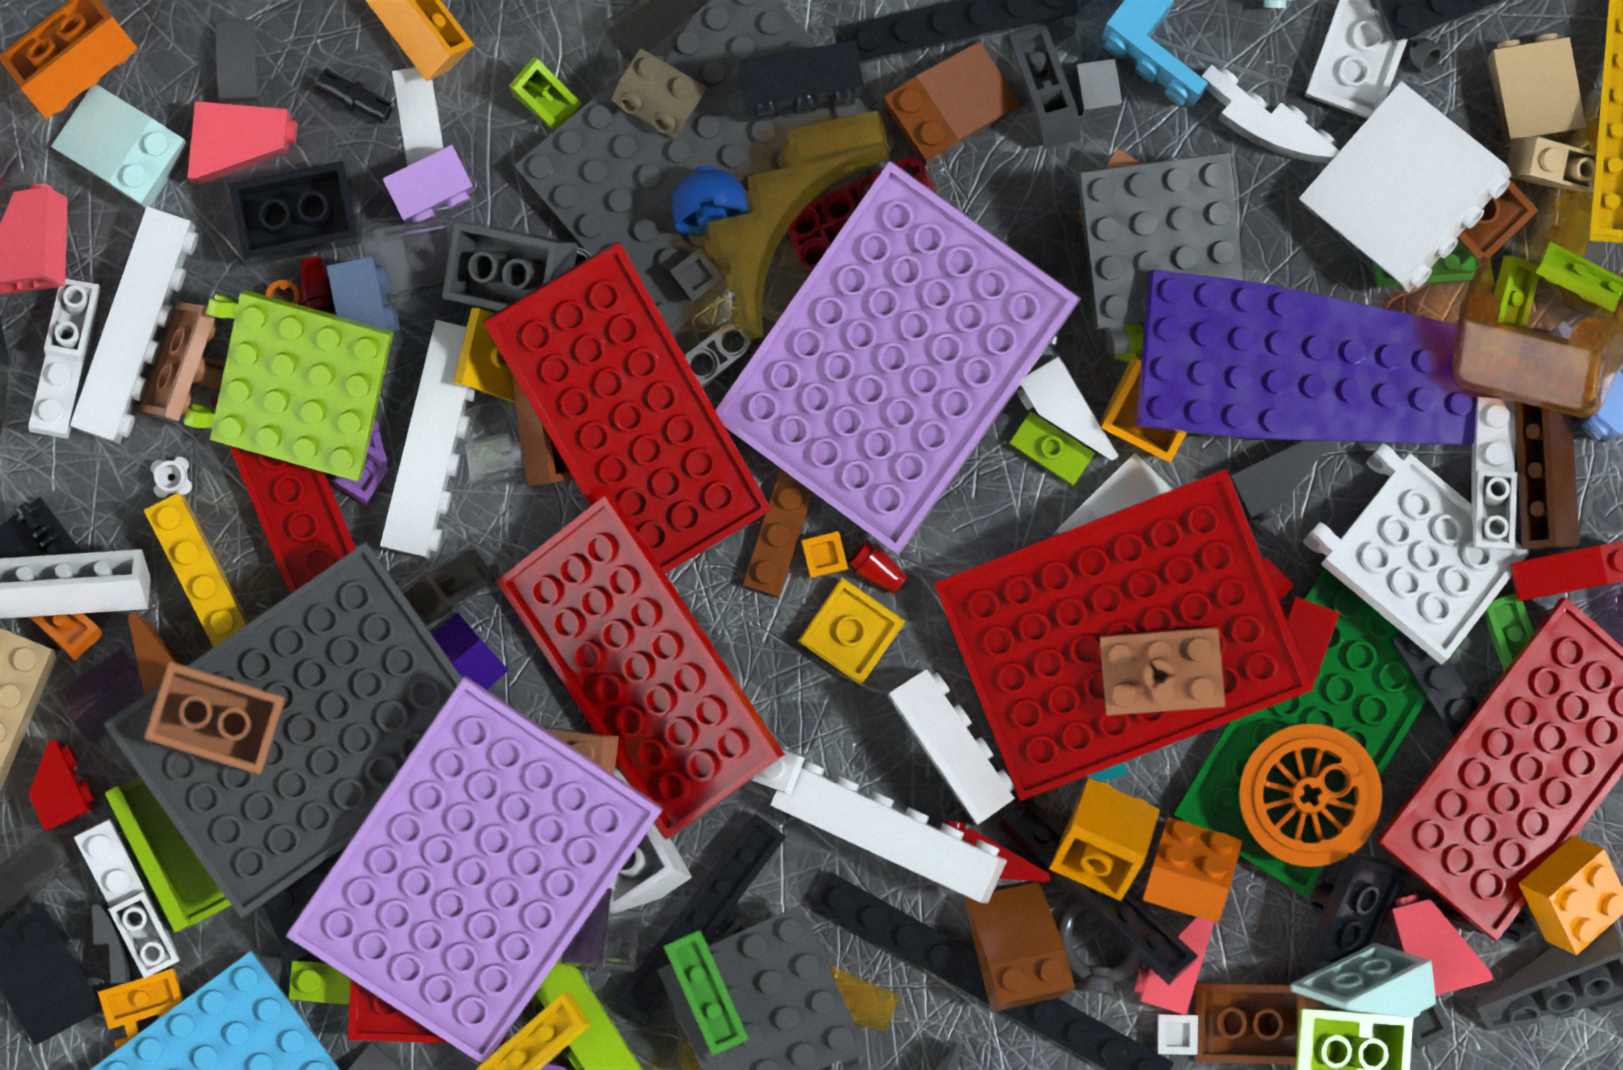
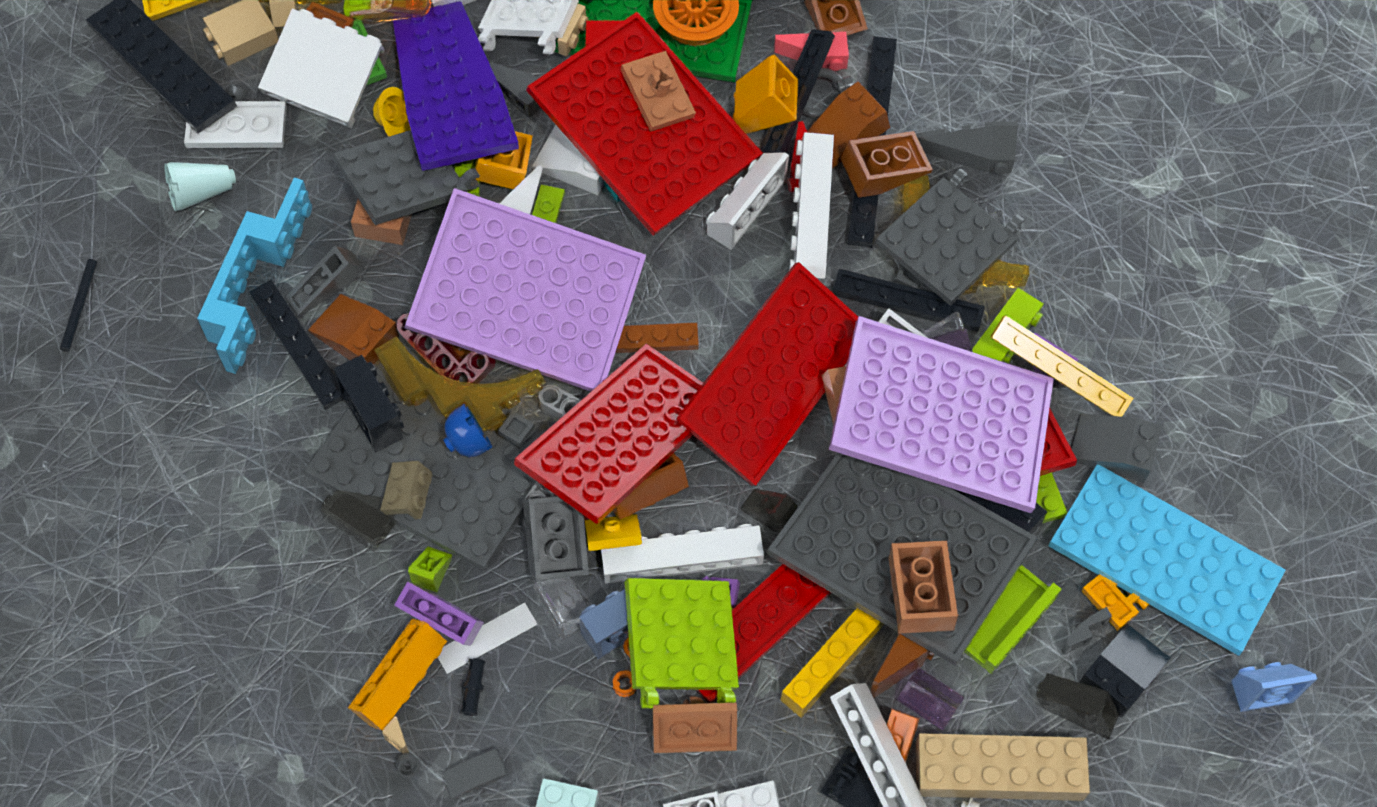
camera: 110 degrees left, 20 degrees down
red slope [28,740,95,831] -> none
white brick [70,206,199,444] -> none
white slope [74,818,180,978] -> none
white plate [151,457,192,498] -> none
coral slope [187,101,297,185] -> none
black brick [229,161,363,266] -> none
red cone [300,257,336,313] -> none
lavender brick [383,145,475,226] -> none
dark purple slope [432,612,509,690] -> none
clear slope [465,433,525,485] -> none
bright green plate [664,930,749,1056] -> none
yellow plate [798,577,906,685] -> none
light orange plate [801,531,848,579] -> none
red cone [848,539,907,594] -> none
light grey panel [1074,59,1122,116] -> none
orange brick [1143,817,1243,924] -> none
white plate [1157,1014,1198,1055] -> none
white slope [1202,65,1340,164] -> none
none -> yellow piece [373,87,411,137]
none -> medium lavender brick [394,581,484,646]
none -> tan plate [558,4,588,56]
none -> dark orange slope [841,131,933,198]

